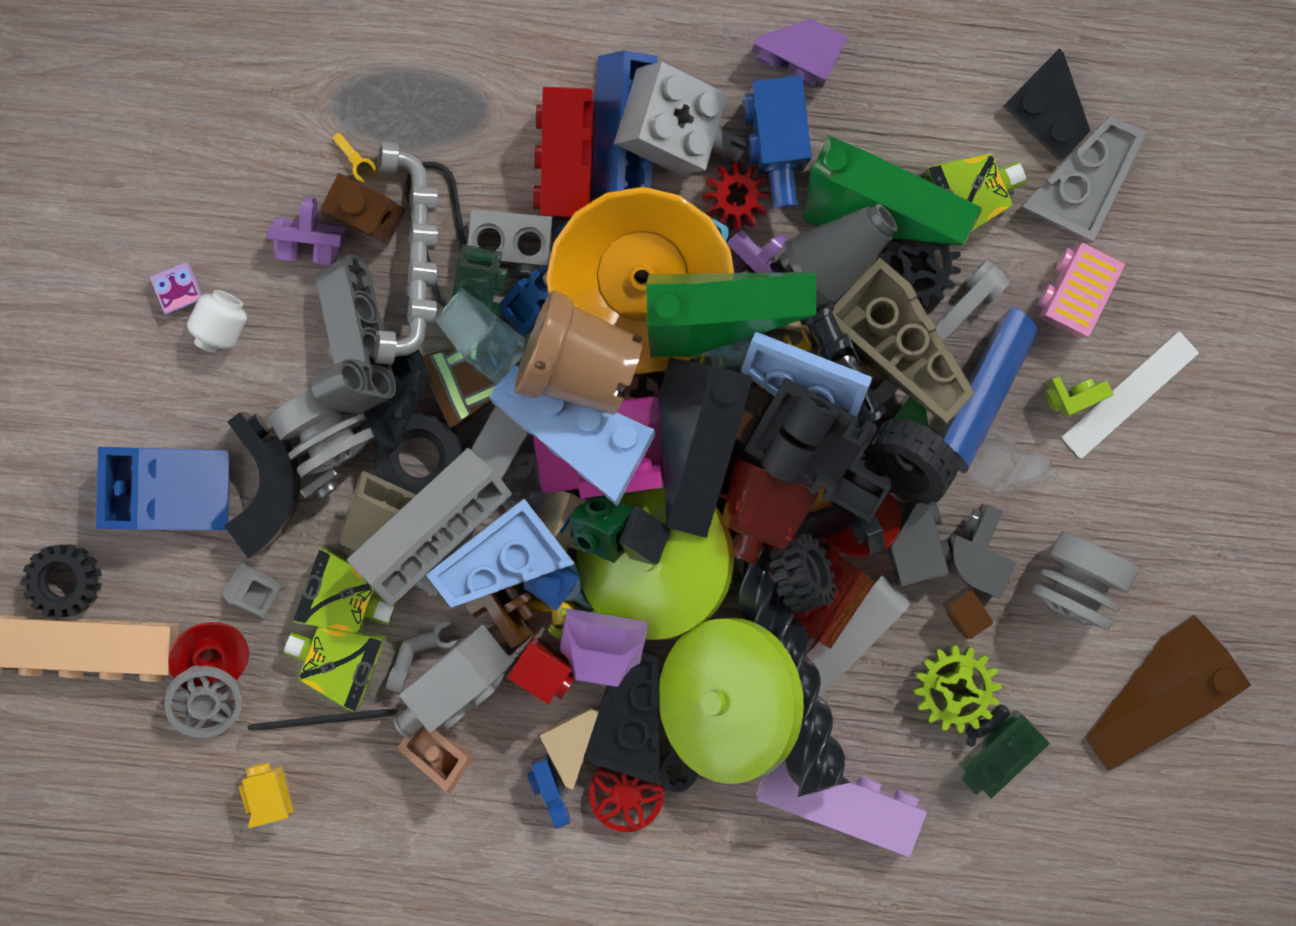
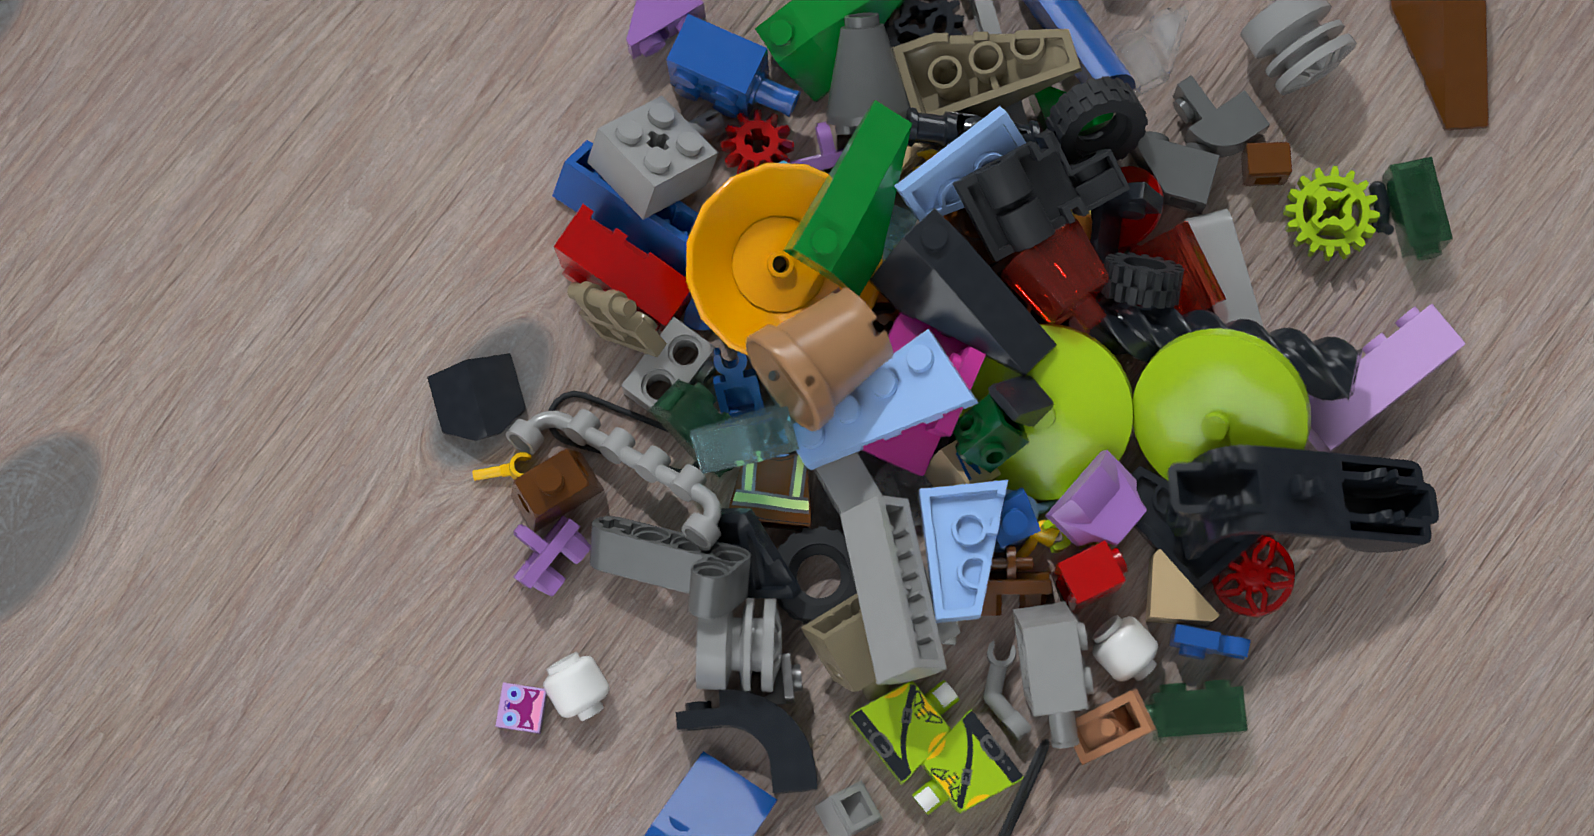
camera: 55 degrees left, 10 degrees down
none -> black slope [427,353,527,441]
none -> dark tan plate [567,281,667,357]
none -> white head [1092,615,1158,681]
none -> clear green brick [1144,679,1248,741]
none -> black piece [1166,445,1439,559]

